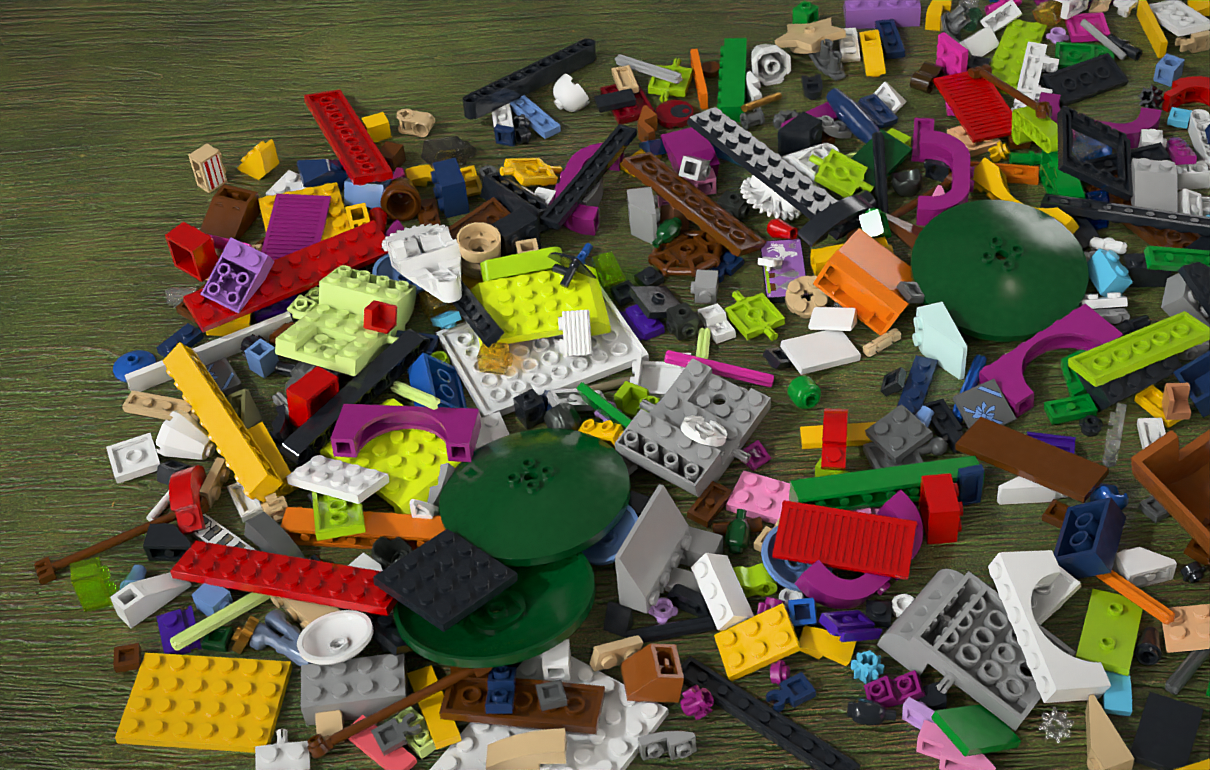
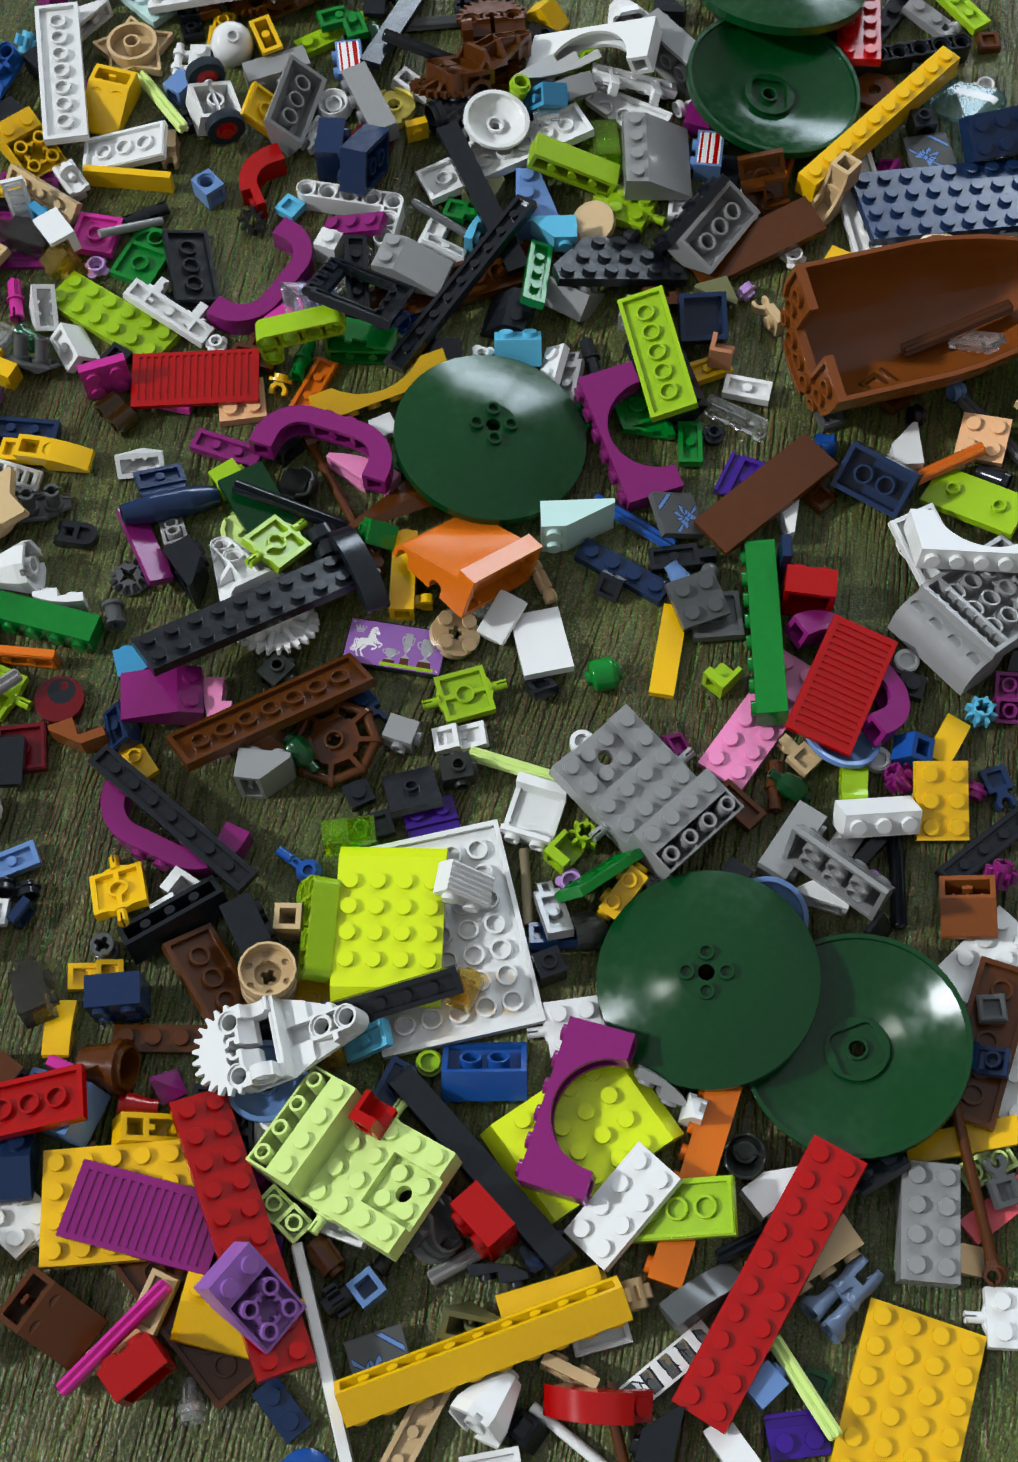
camera: 80 degrees left, 20 degrees up
pearl gold plate [232,615,259,654] -> none
white dish [297,610,374,665] -> none
black plate [373,529,518,632] -> none
yellowish green axle [390,381,441,410] -> none
shield [548,252,596,288] -> none
tan plate [589,635,643,672] -> none
dark pink axle [664,350,774,388] -> none
light grey brick [678,156,711,181] -> none
white tile [681,415,728,447] -> none
pearl gold bar [741,92,782,112] -> none
white piece [758,257,783,271] -> none
red cone [767,218,798,240] -> none
dark purple plate [819,610,882,642] -> none
red arch [821,408,848,470] -> none
dark grey tile [896,281,925,303] -> none
reddish brown hinge [968,64,1052,118] -> none
white axle [1089,237,1128,254] -> none

